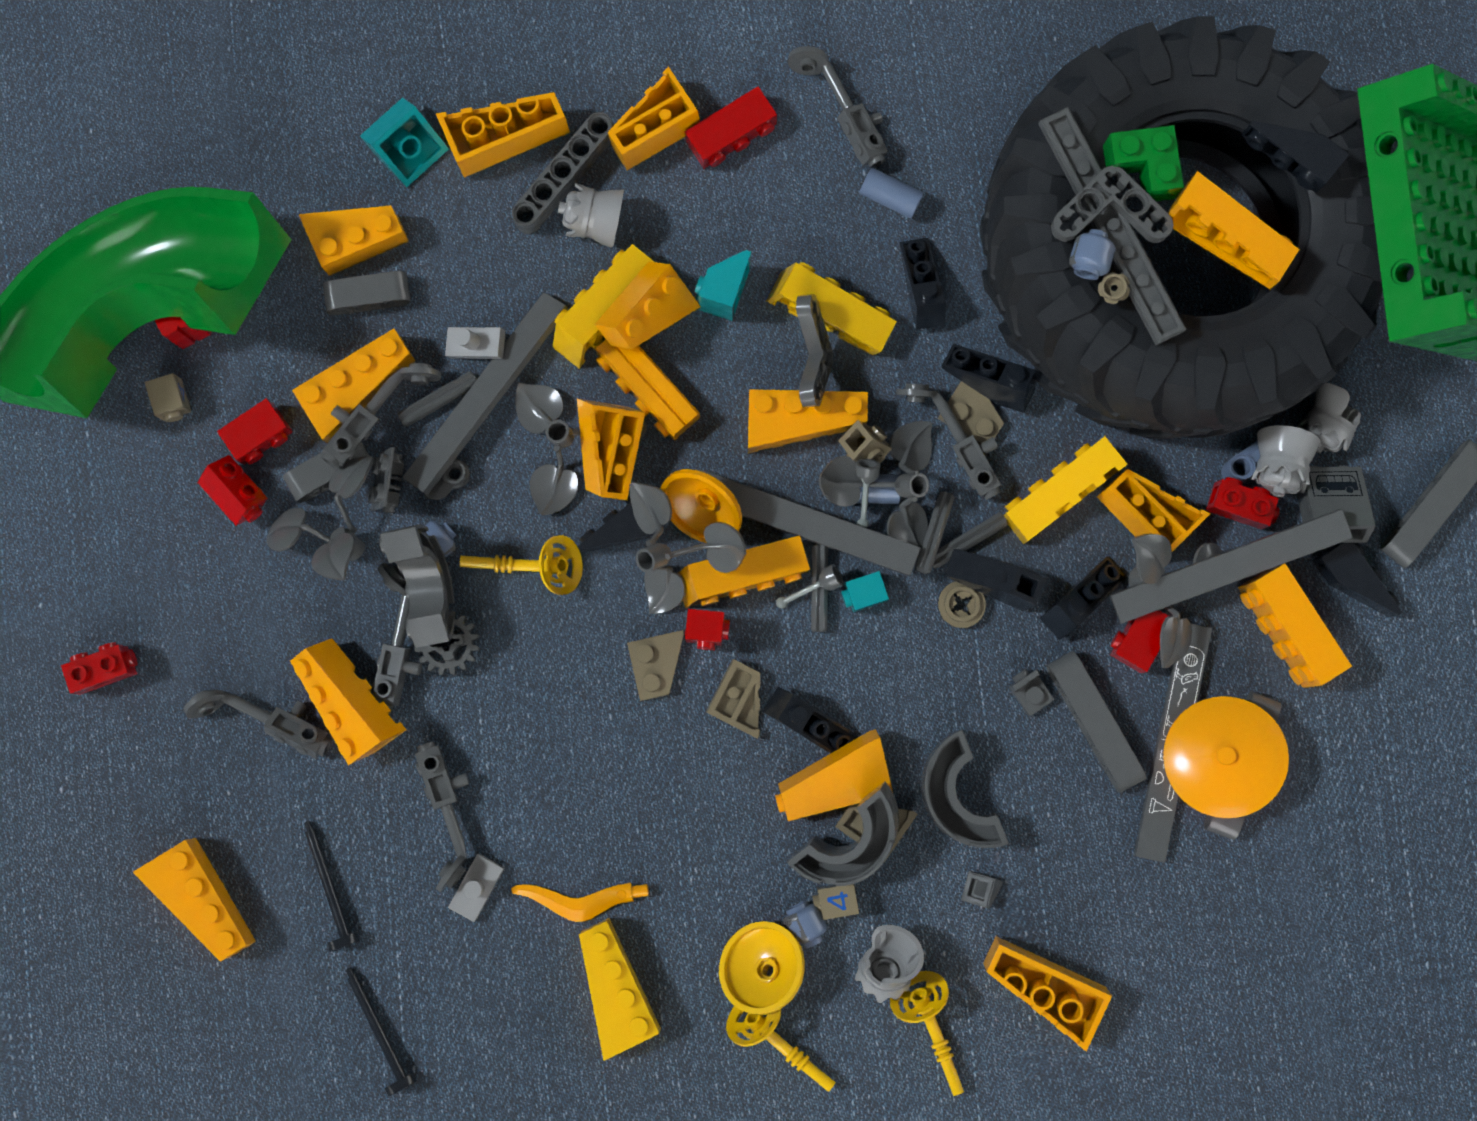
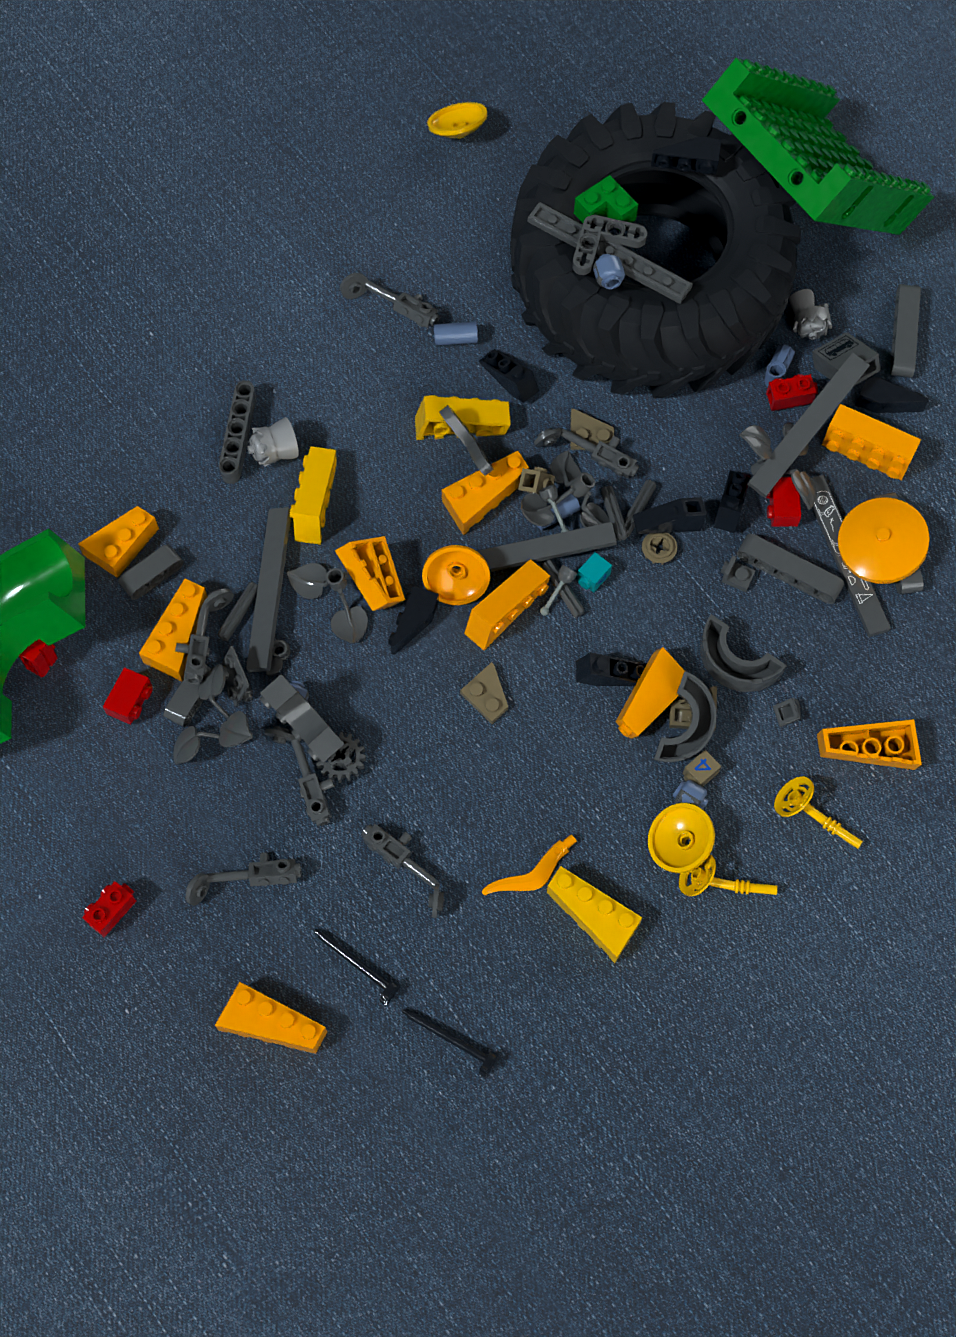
camera: 30 degrees left, 15 degrees down
dark tan brick [145,373,191,422] -> none
red brick [197,455,268,526] -> none
light orange wedge [290,638,407,765] -> none
teal slope [360,97,449,187] -> none
light orange wedge [436,92,570,178] -> none
light grey tile [445,327,506,359] -> none
light grey tile [448,853,505,922] -> none
yellow dish [460,535,583,595] -> none
light orange wedge [595,261,701,349] -> none
light orange brick [595,339,700,440] -> none
light orange wedge [607,66,700,170] -> none
dark grey plant [630,482,746,614] -> none
red brick [684,86,777,169] -> none
red brick [685,608,730,651] -> none
teal slope [695,250,751,321] -> none
dark tan wing [706,659,760,739] -> none
light grey hat [855,925,924,1003] -> none
black slope [942,344,1036,413] -> none
yellow wedge [1004,436,1127,544] -> none
light orange wedge [1097,469,1210,552] -> none
dark tan plate [1098,272,1130,304] -> none
light orange wedge [1168,171,1300,289] -> none
light grey hat [1251,425,1321,497] -> none

